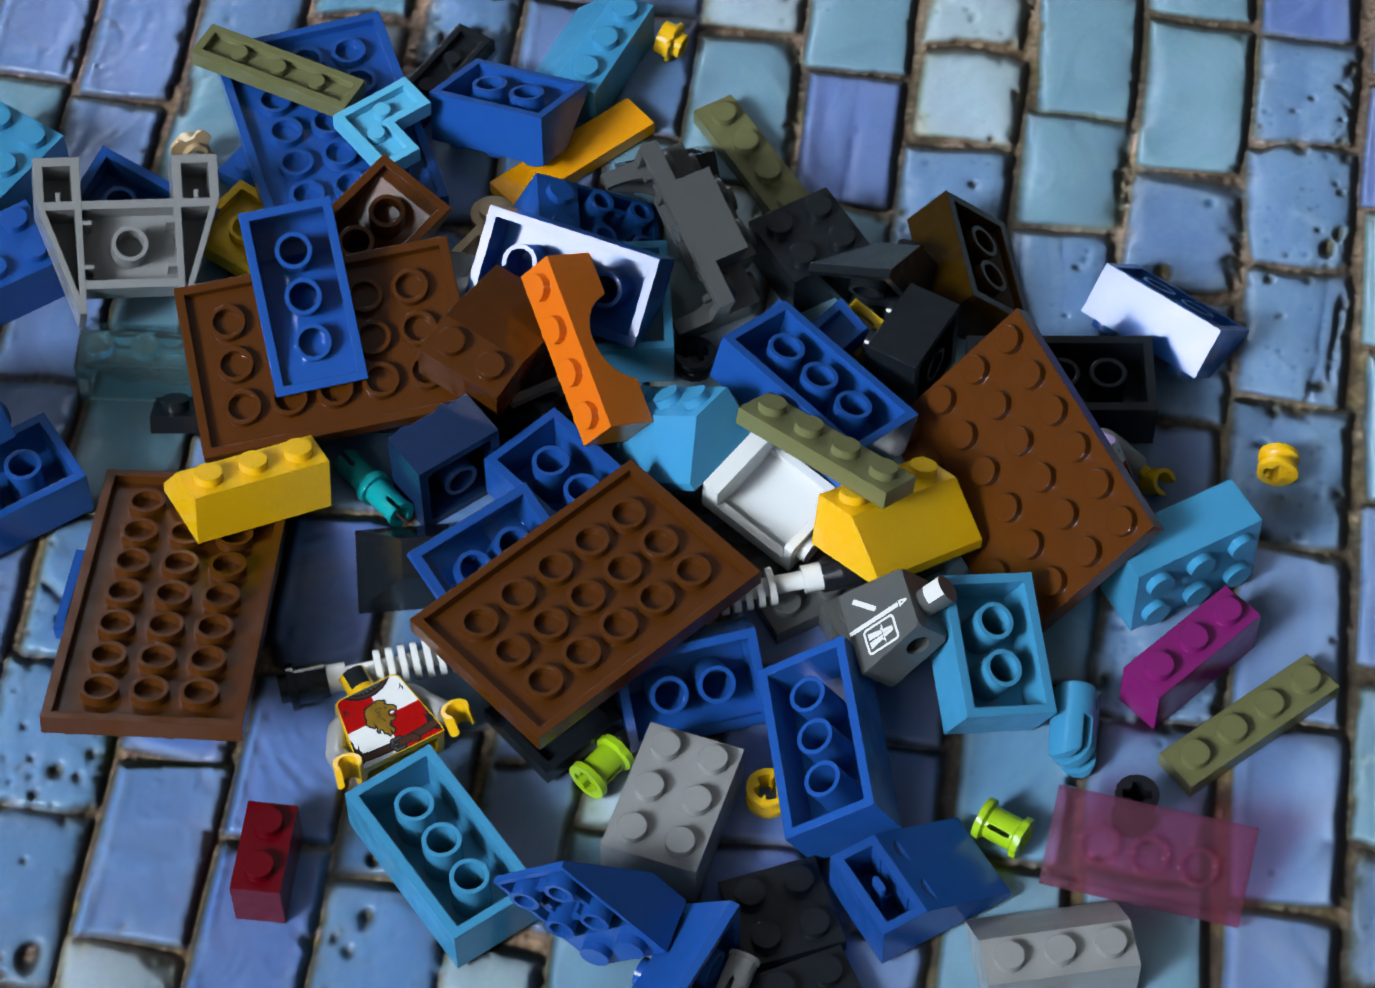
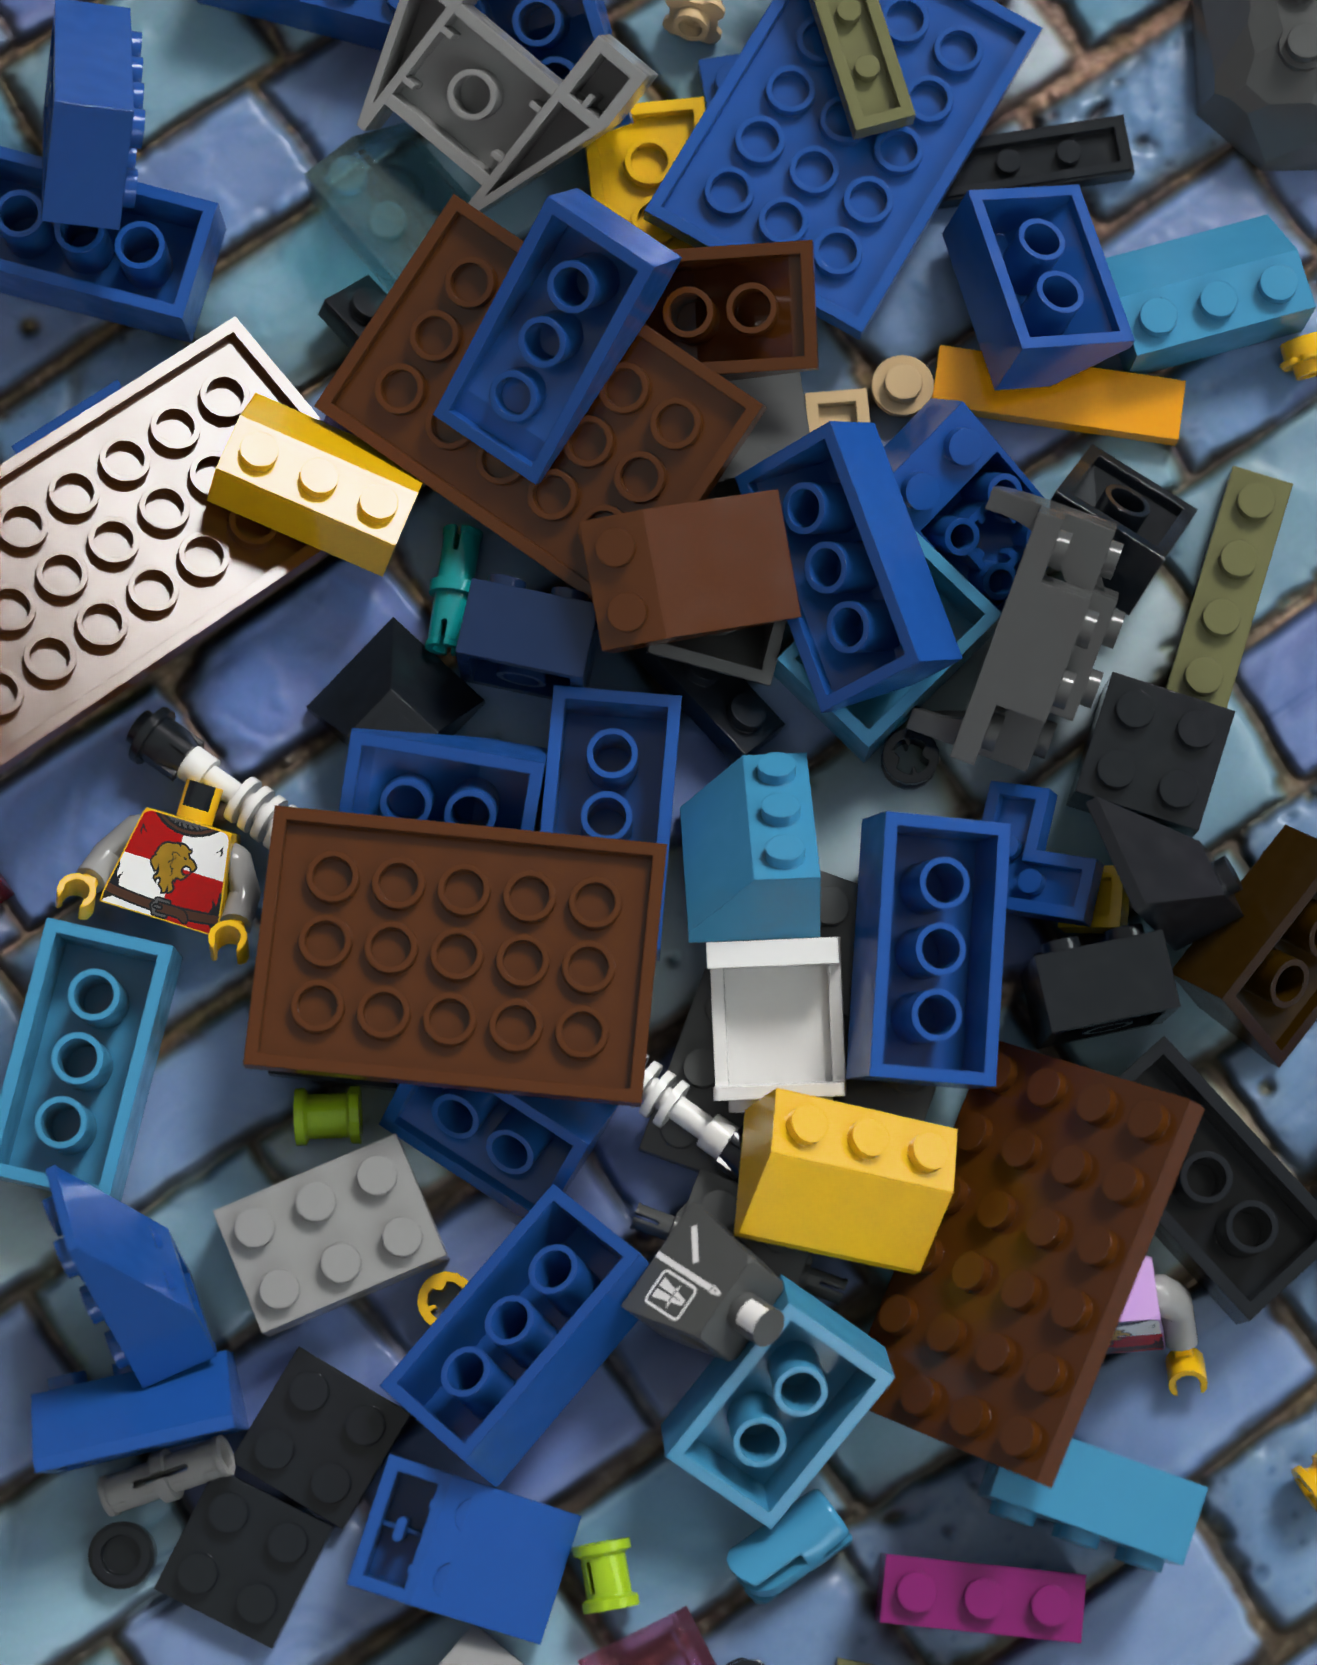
camera: 45 degrees right, 25 degrees up
medium azure plate [333,77,431,169] -> none
orange arch [521,252,654,446] -> none
olive plate [736,392,916,509] -> none

